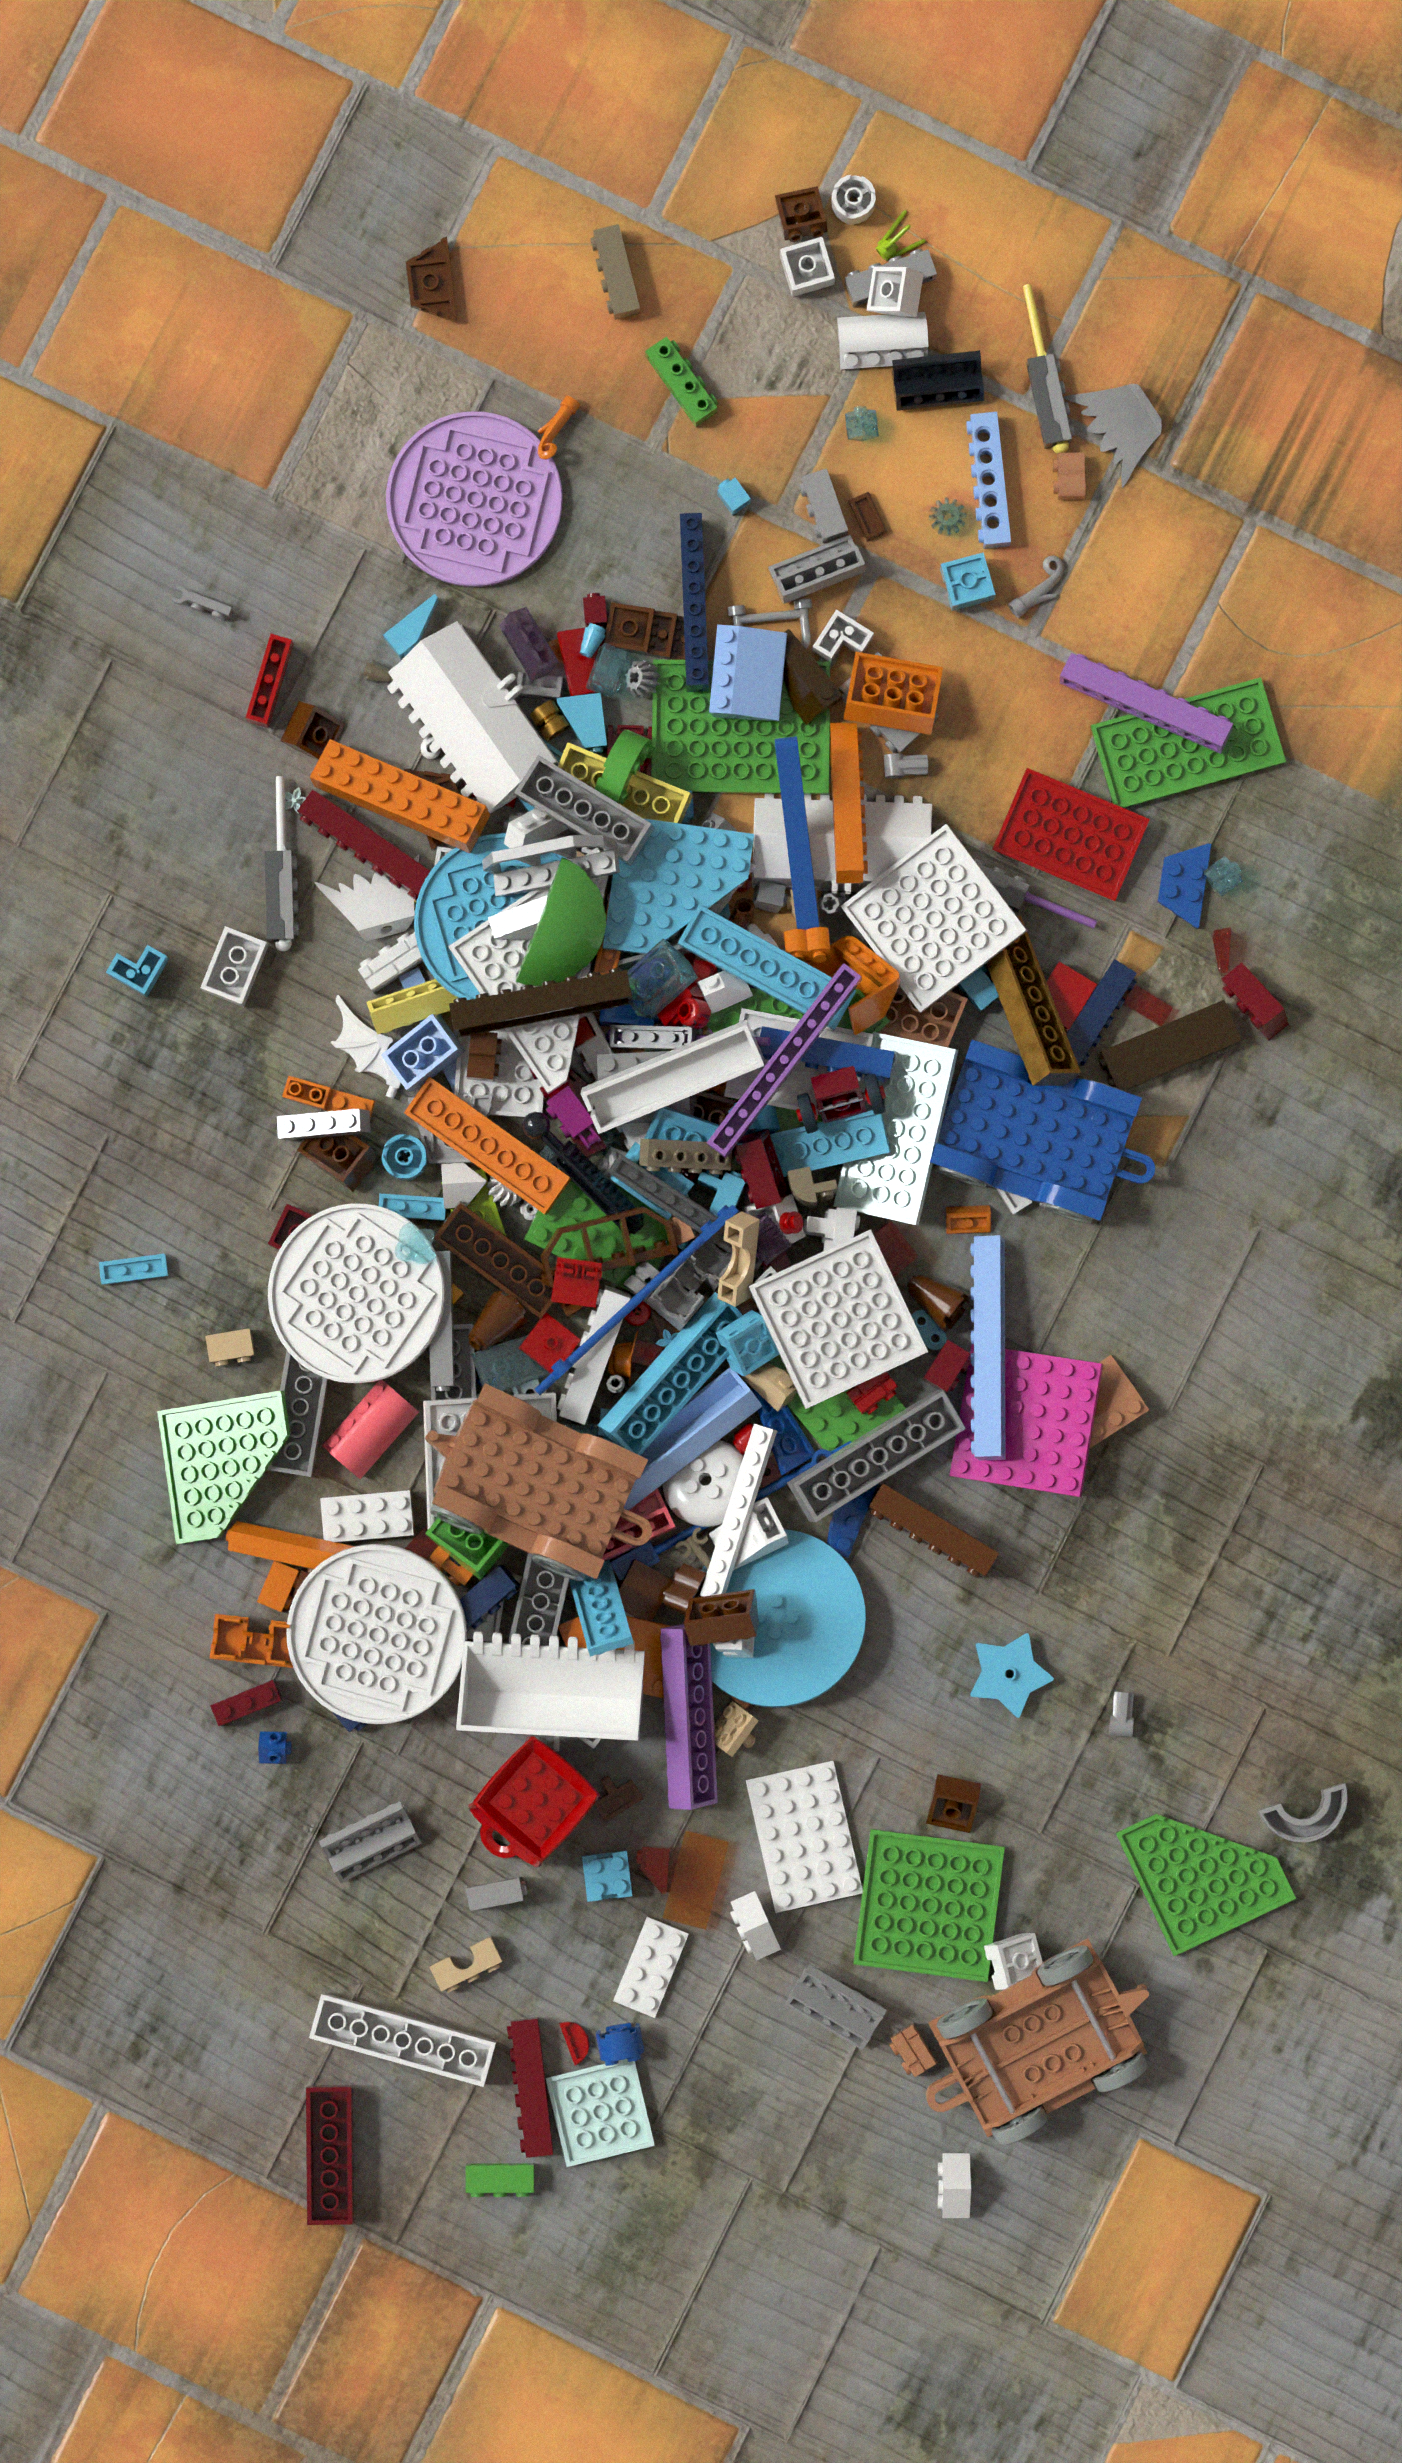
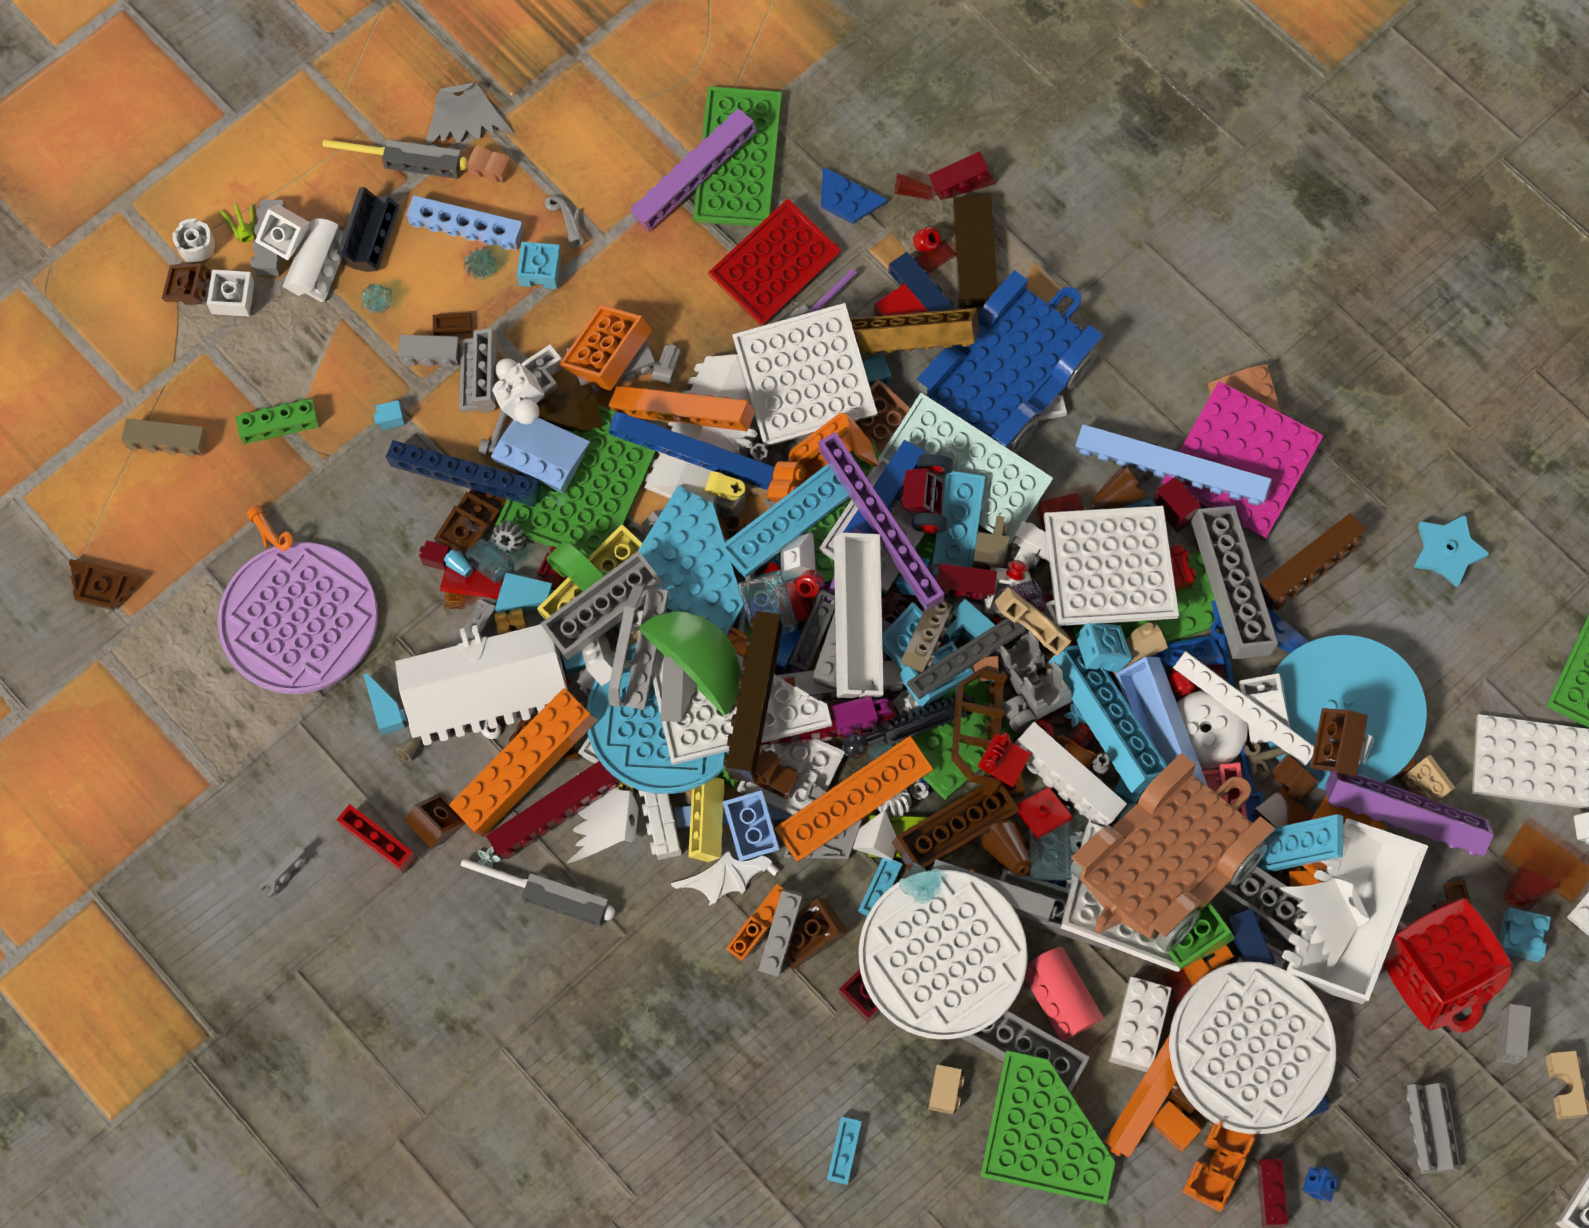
camera: 70 degrees left, 15 degrees down
medium azure brick [106,945,169,997] -> none
white brick [200,926,268,1007] -> none
medium azure brick [382,1134,428,1181] -> none
clear purple brick [499,607,559,681] -> none
blue bar [534,1205,739,1396] -> none
reddish brown slope [926,1774,981,1833] -> none
orange slope [946,1205,991,1234] -> none
light grey piece [1109,1692,1134,1737] -> none
clear light blue brick [1203,856,1243,897] -> none
none -> white brick [492,358,545,425]
none -> light yellow piece [705,472,745,501]
none -> red head [913,227,941,253]
none -> white piece [1280,878,1370,978]

